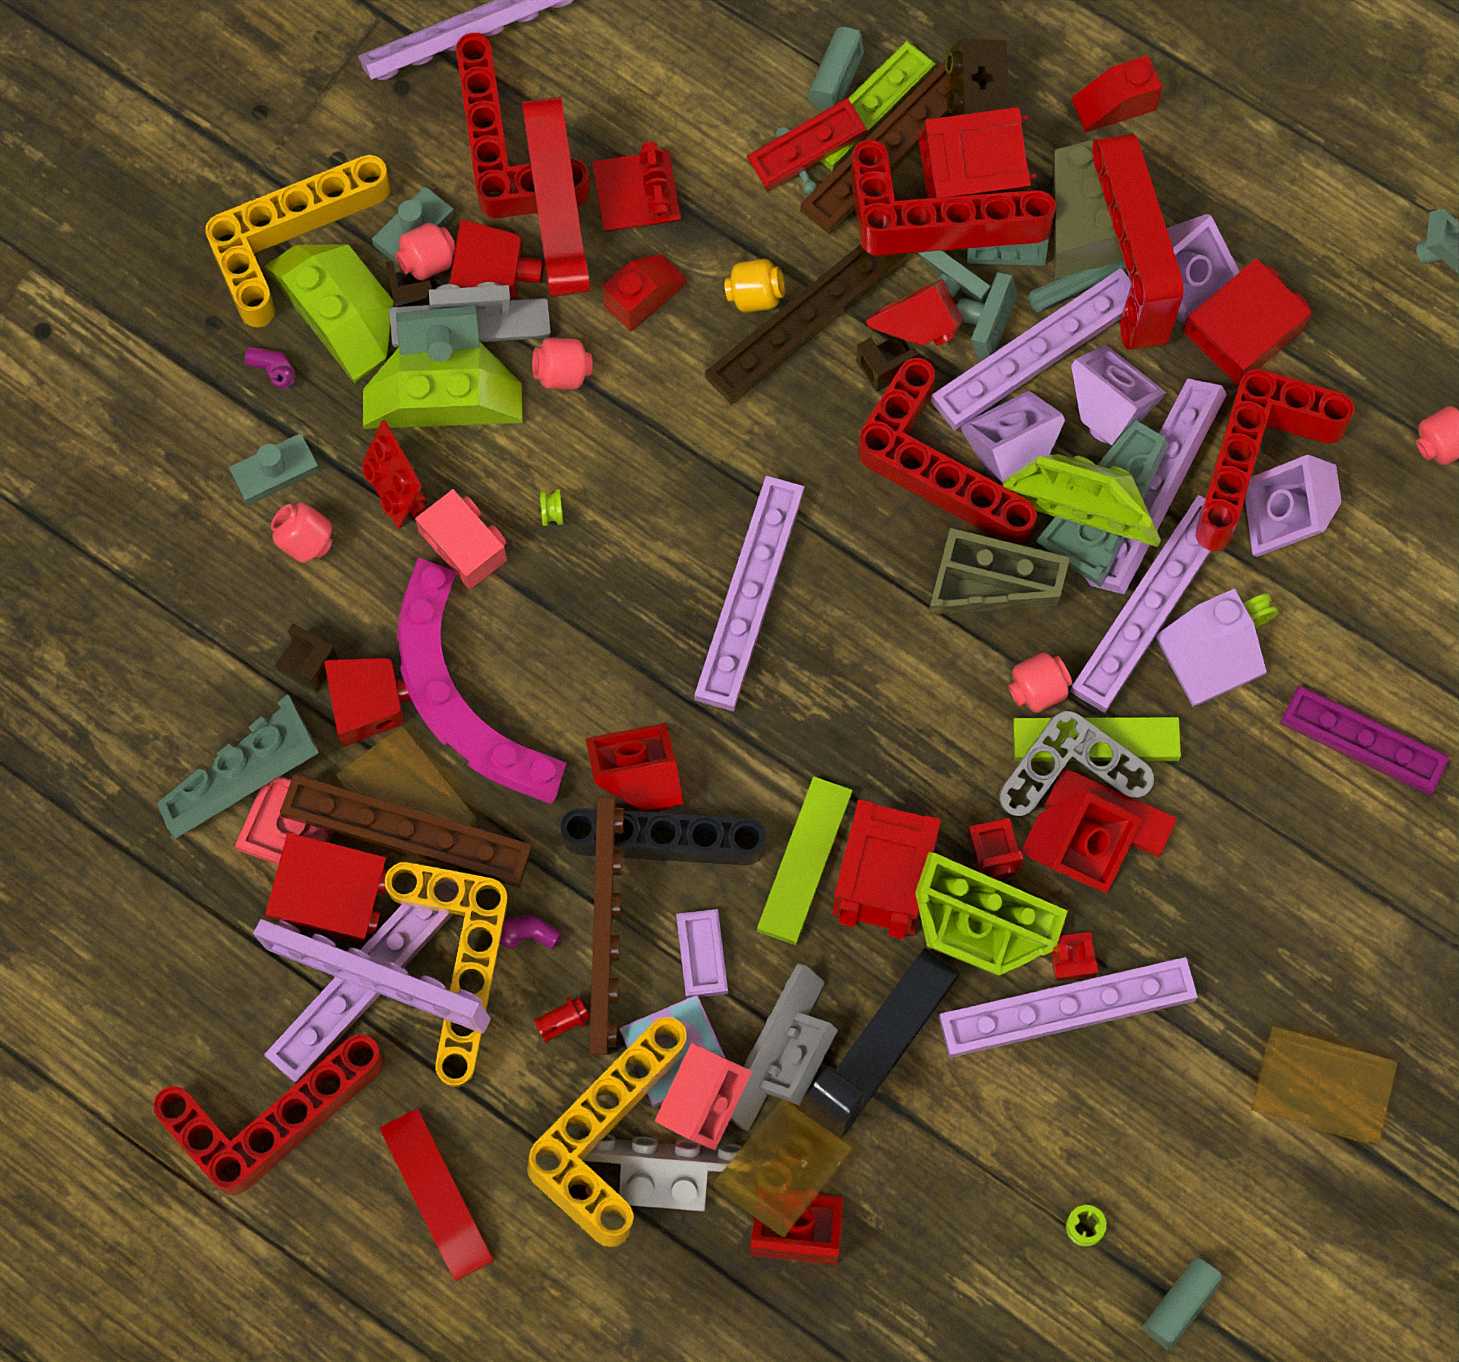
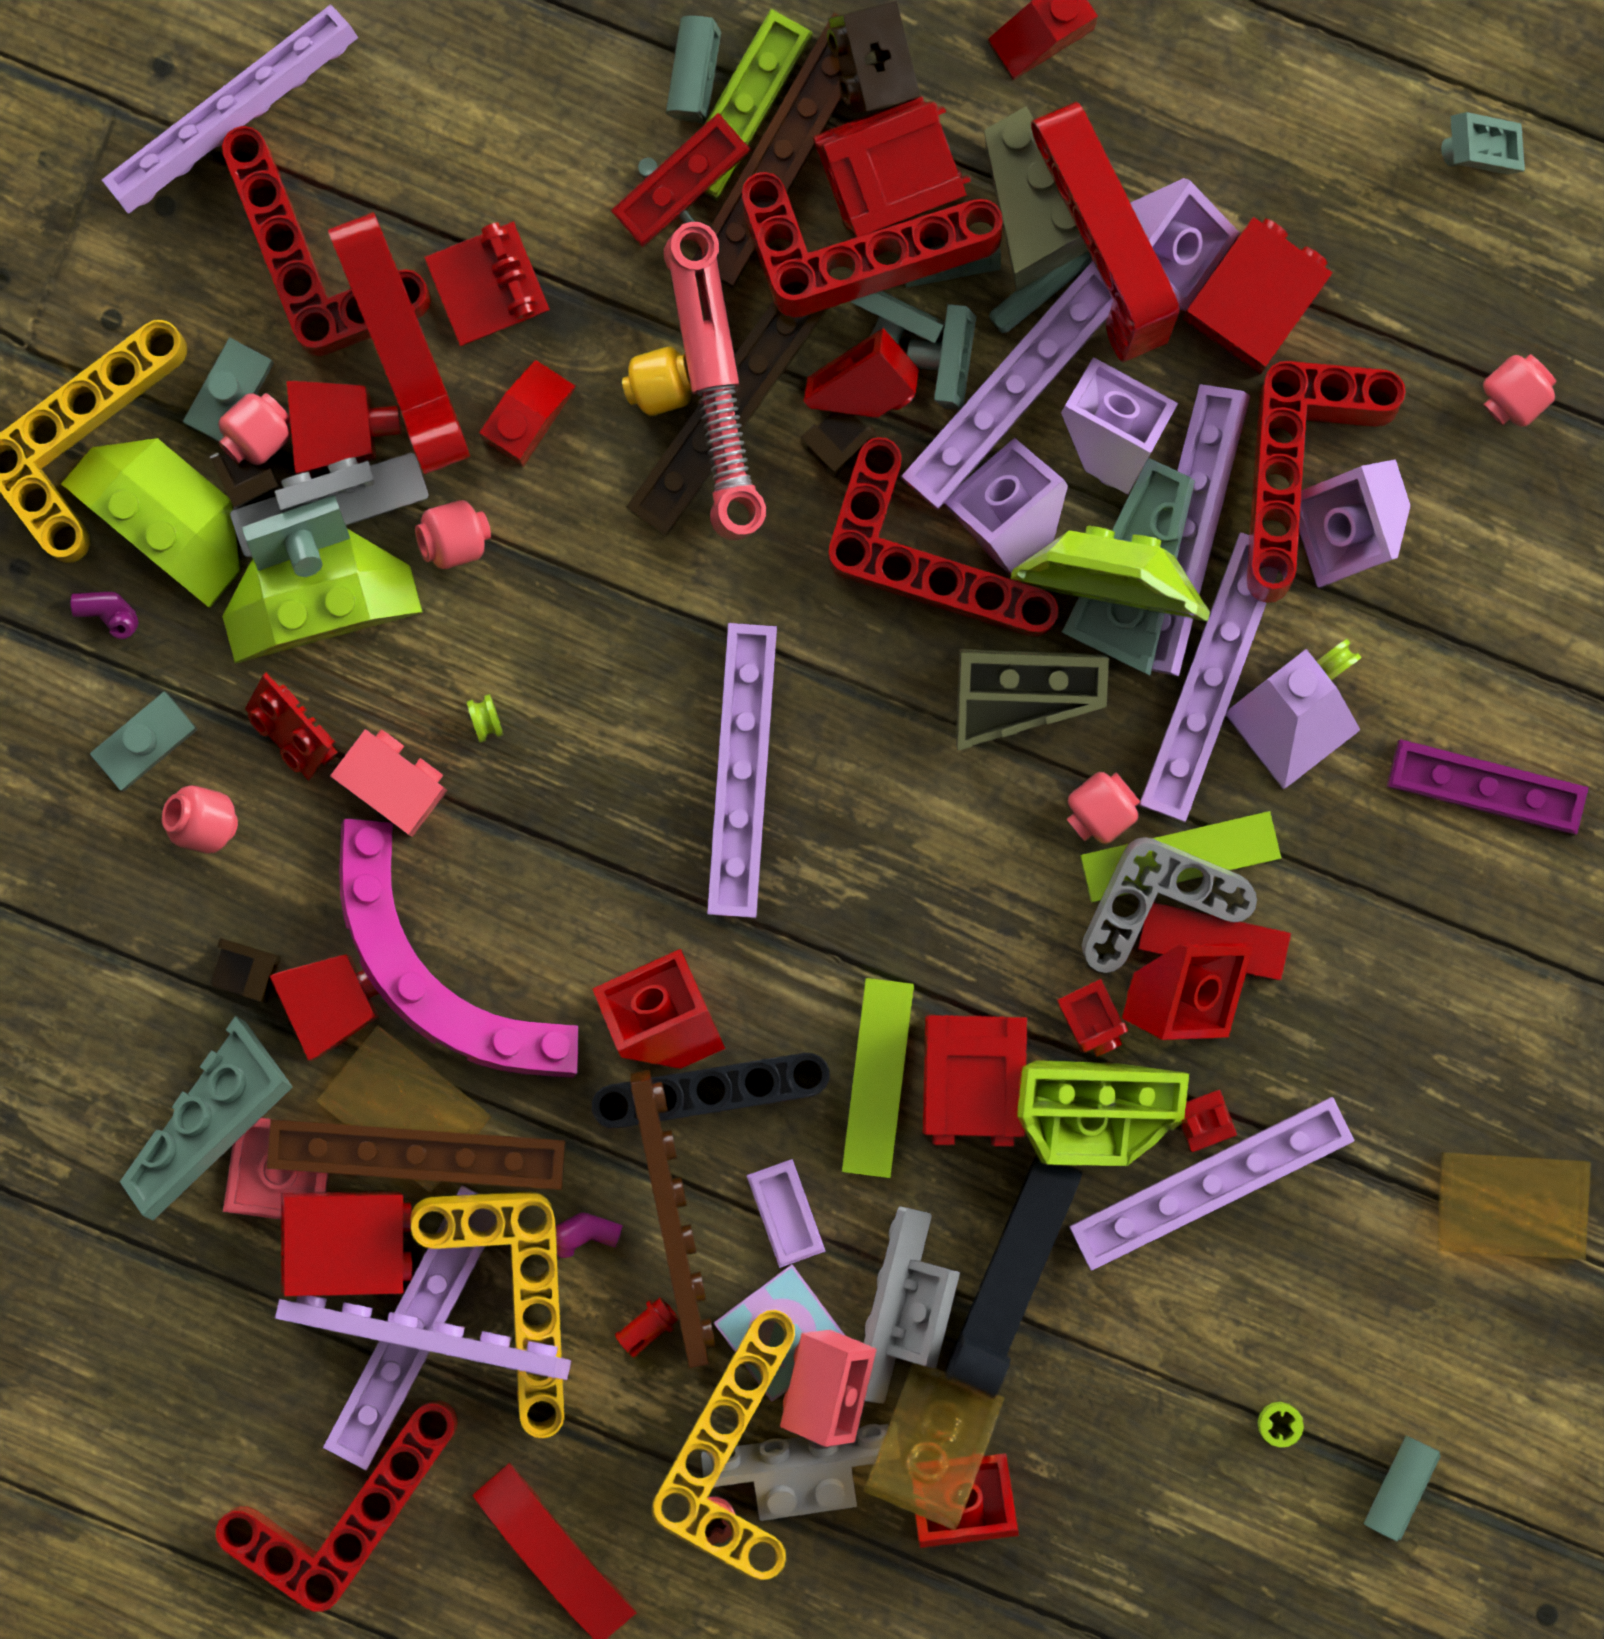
camera: 15 degrees left, 15 degrees up
none -> coral piece [664,222,766,540]

